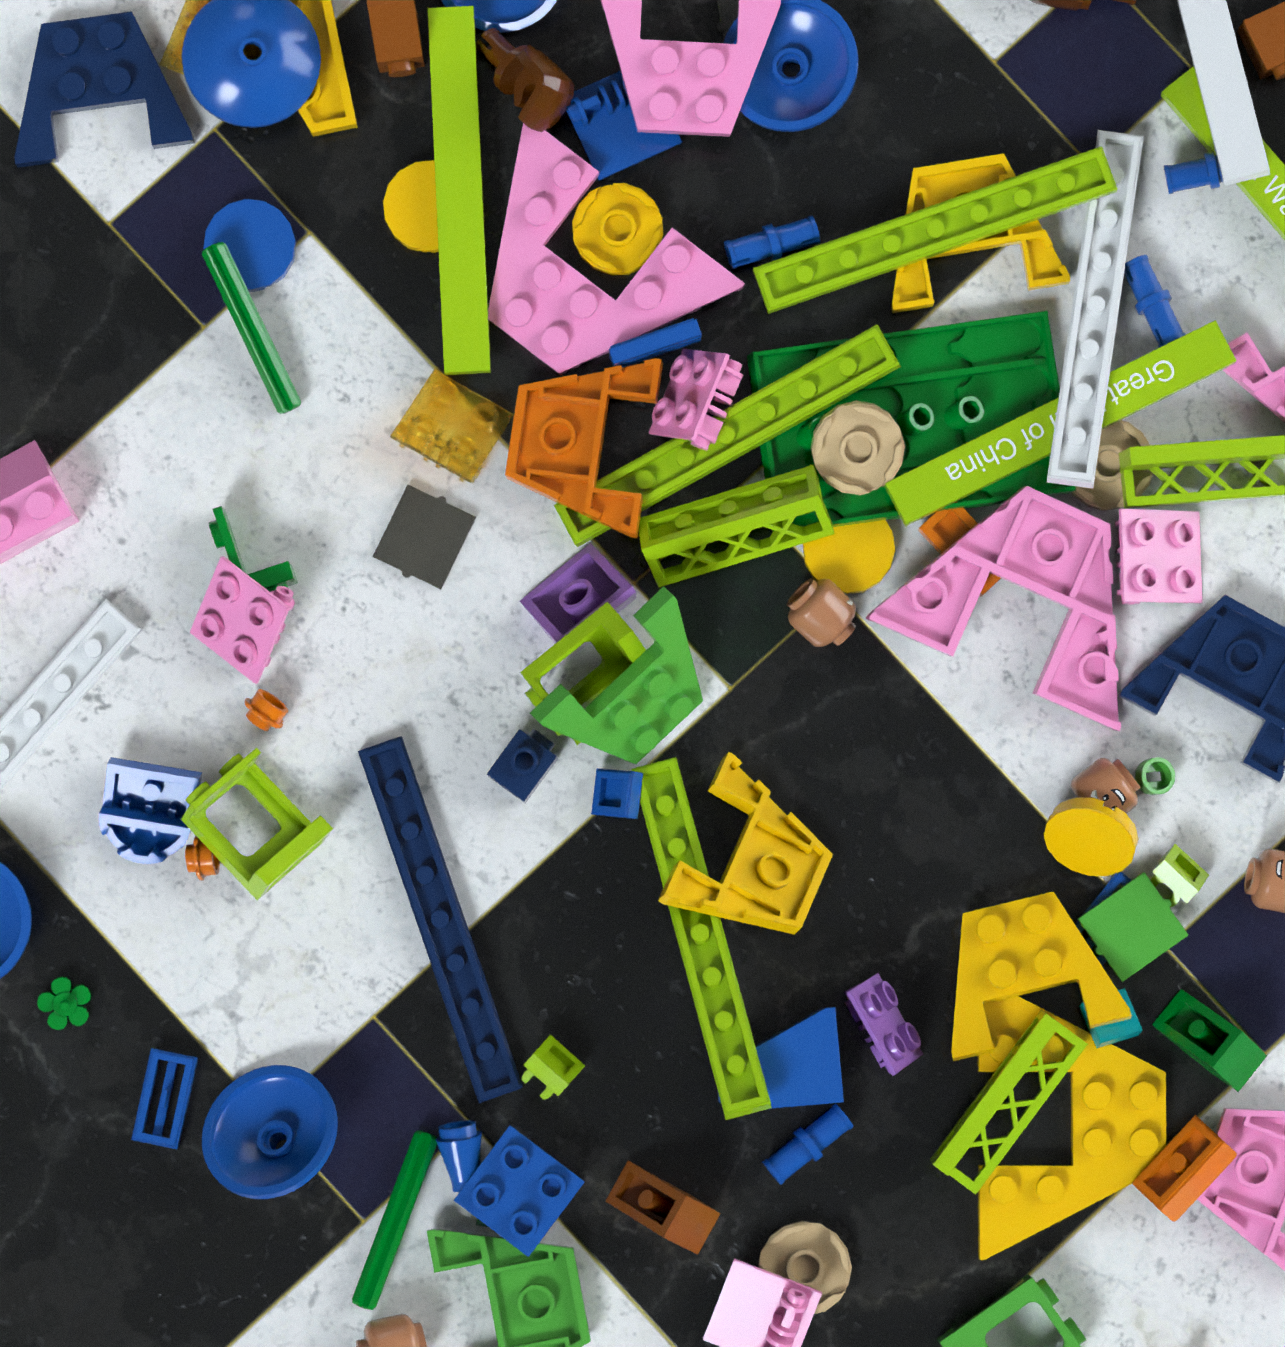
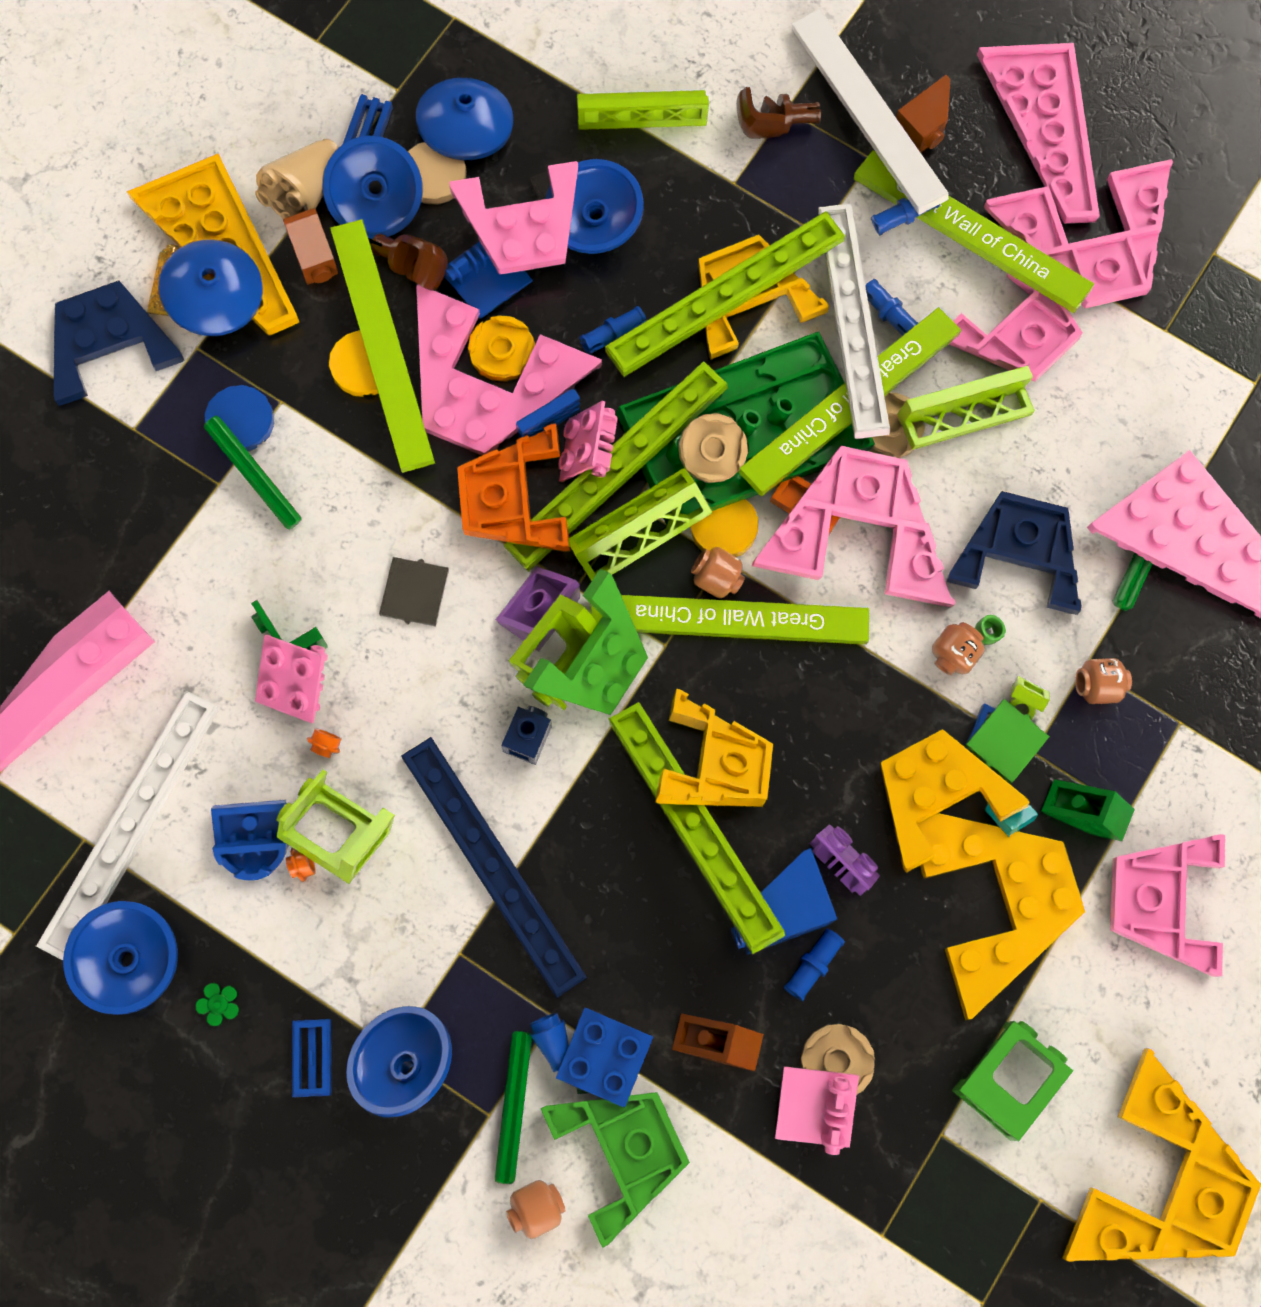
camera: 20 degrees left, 10 degrees down
clear yellow hinge [390,369,514,483] -> none
lime tile [522,1035,585,1100] -> none
blue tile [591,768,643,819] -> none
lime fence [930,1009,1088,1195] -> none
yellow tile [1044,798,1139,876] -> none
bright pink hinge [1115,509,1202,605] -> none
orange slope [1132,1115,1237,1222] -> none
none -> lime tile [591,595,869,645]

